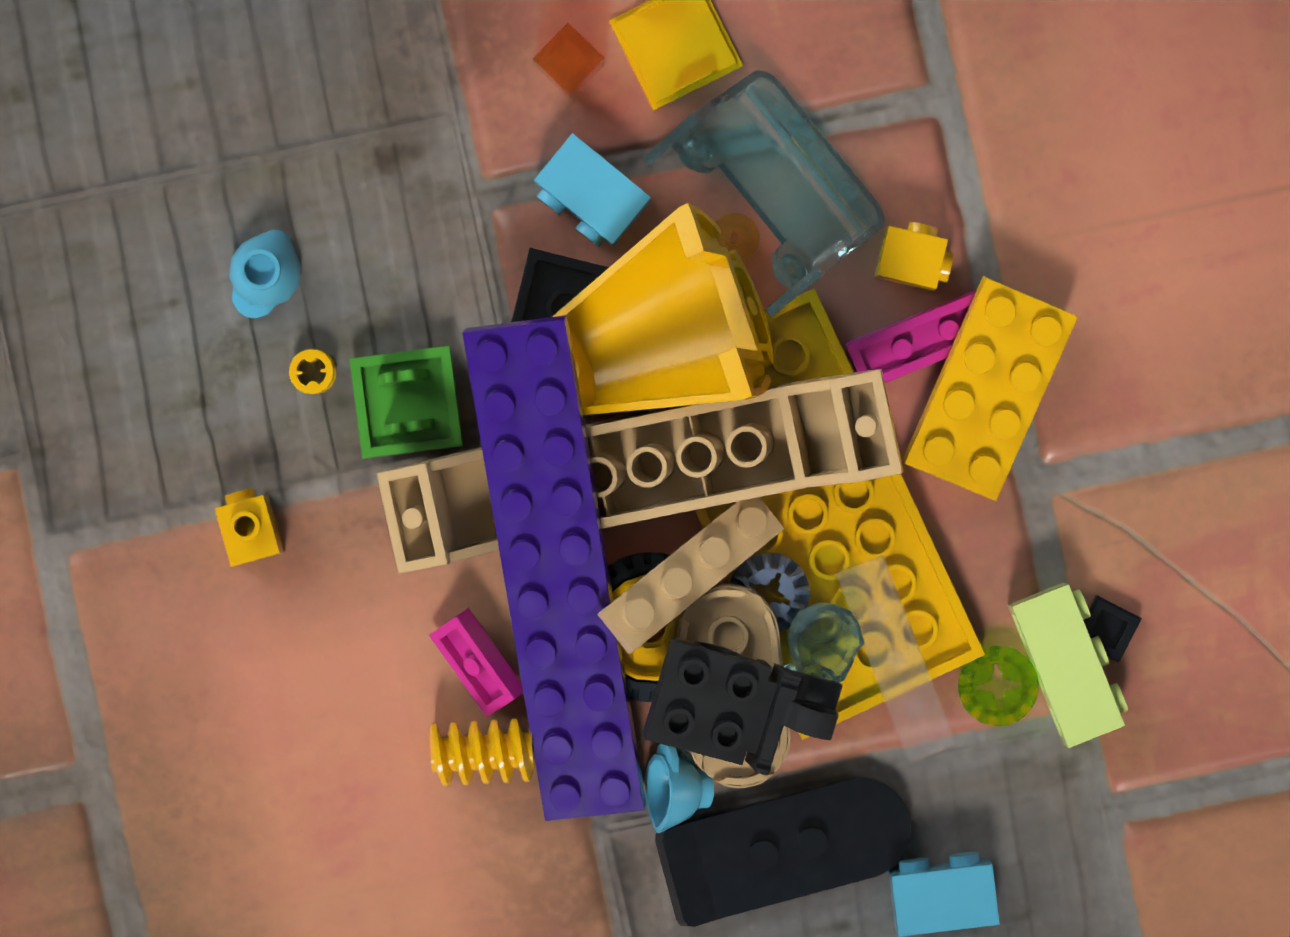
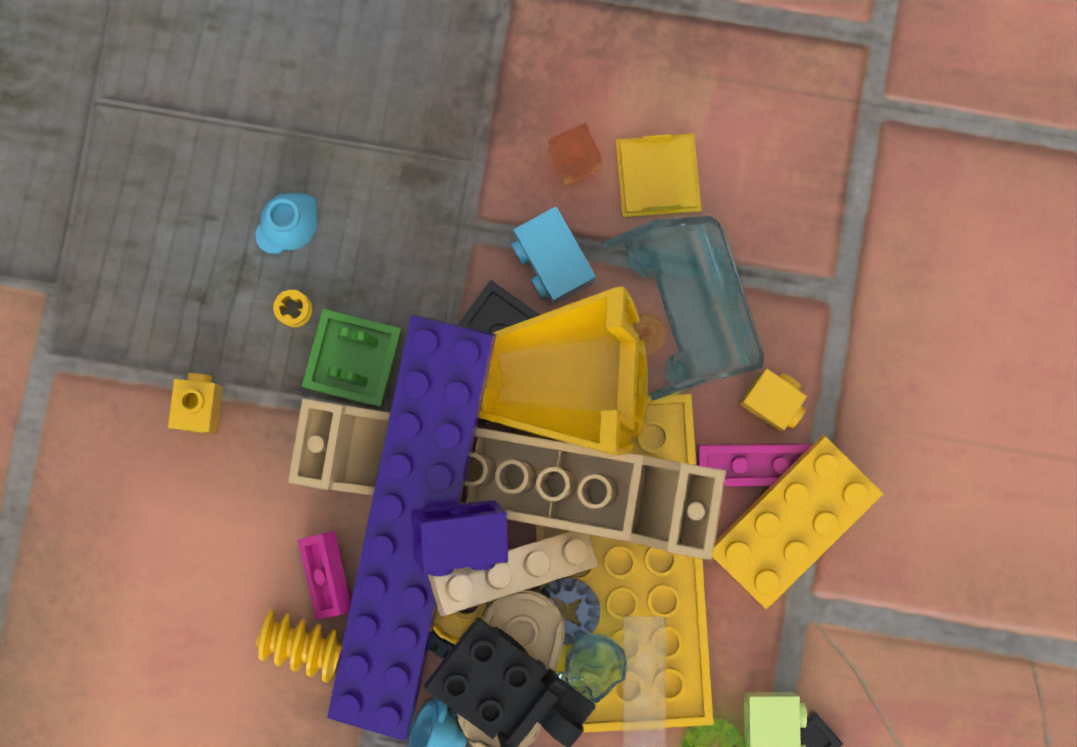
camera: 20 degrees right, 5 degrees down
none -> dark purple brick [411,500,508,576]

